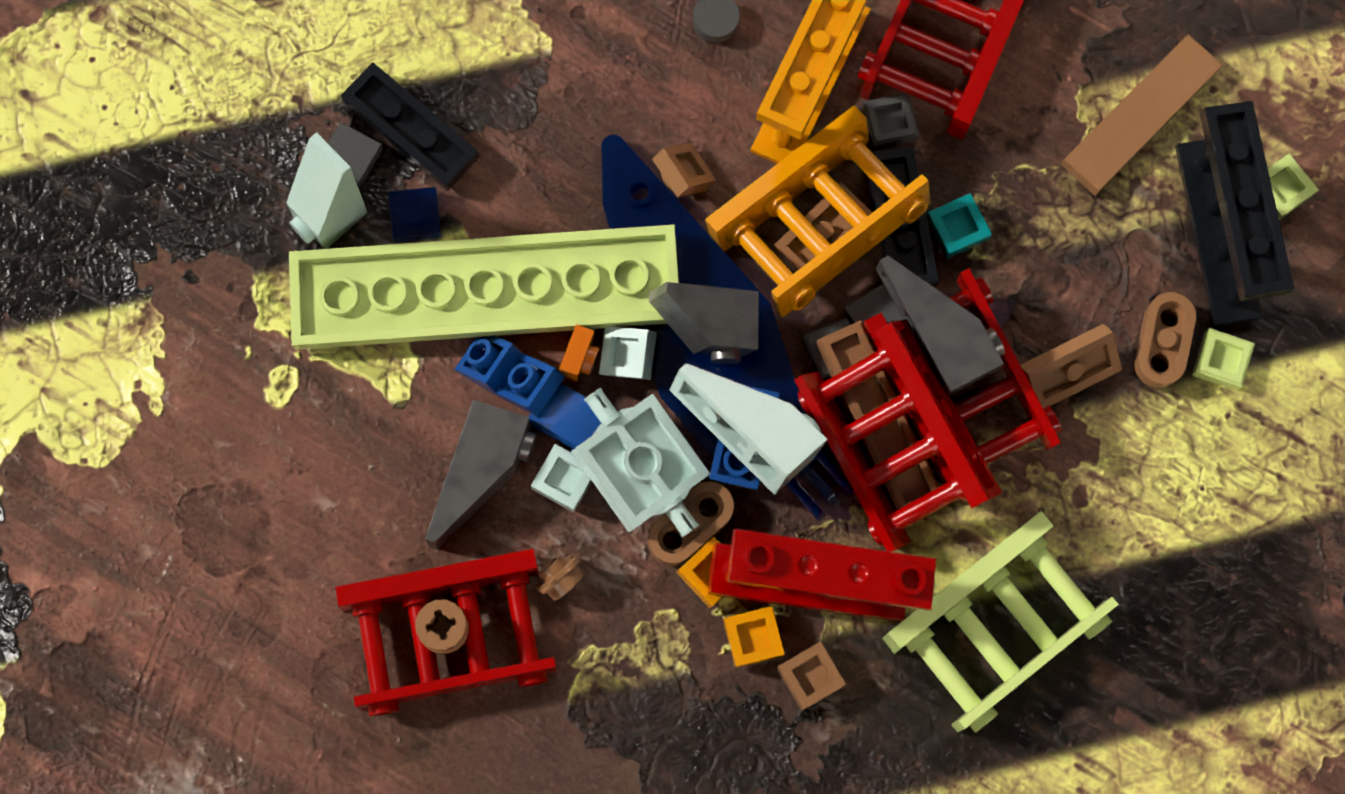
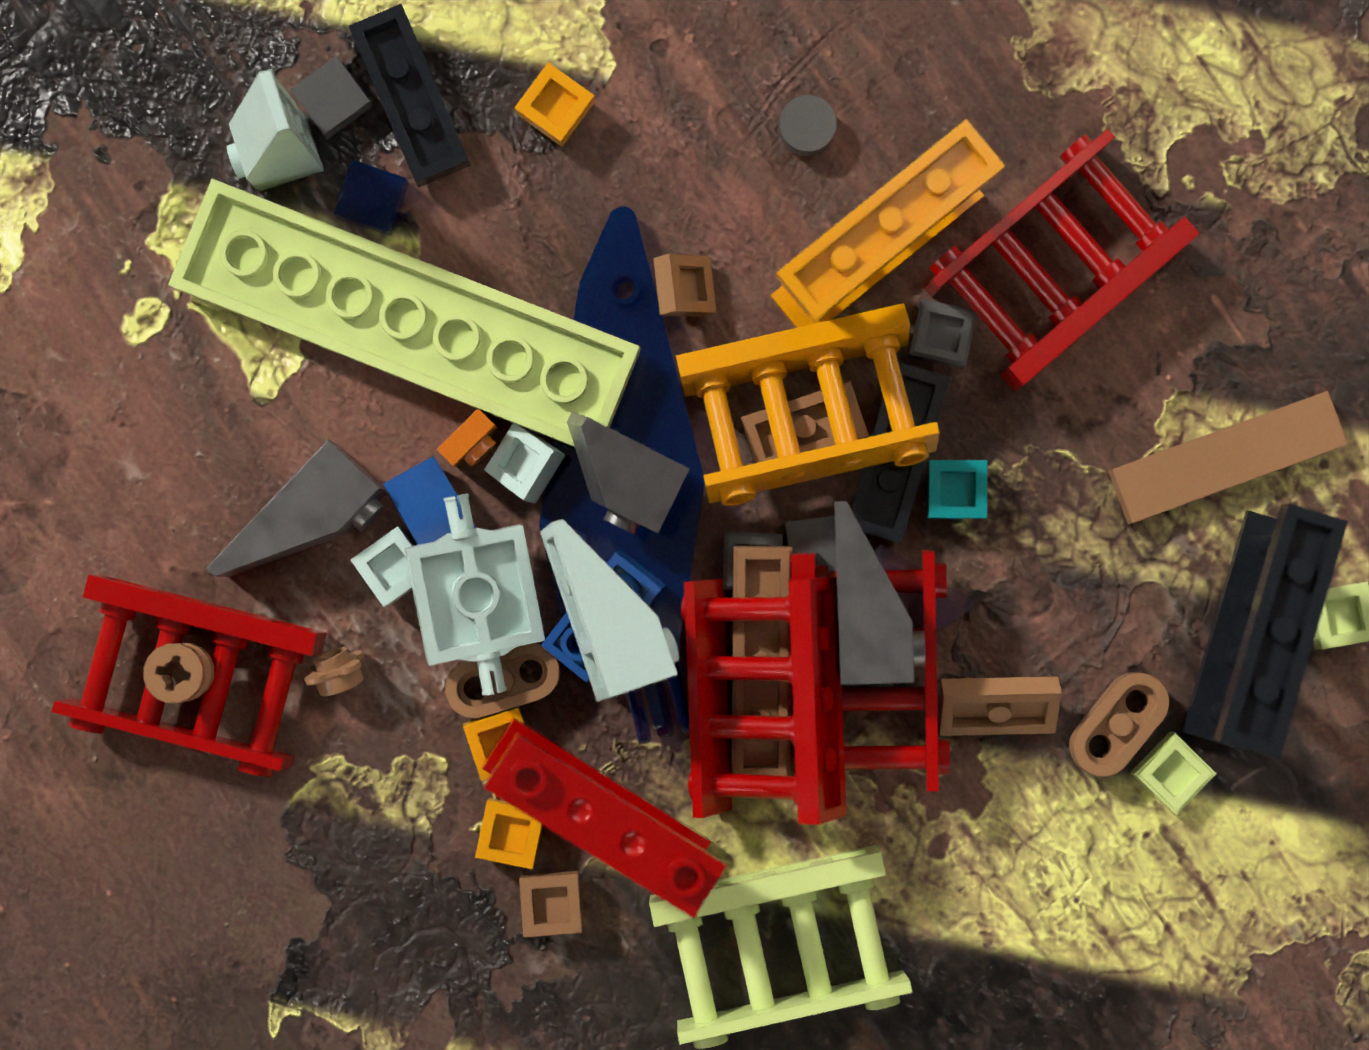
camera: 30 degrees right, 10 degrees up
blue slope [455,336,565,417] -> none
none -> light orange plate [514,62,596,147]

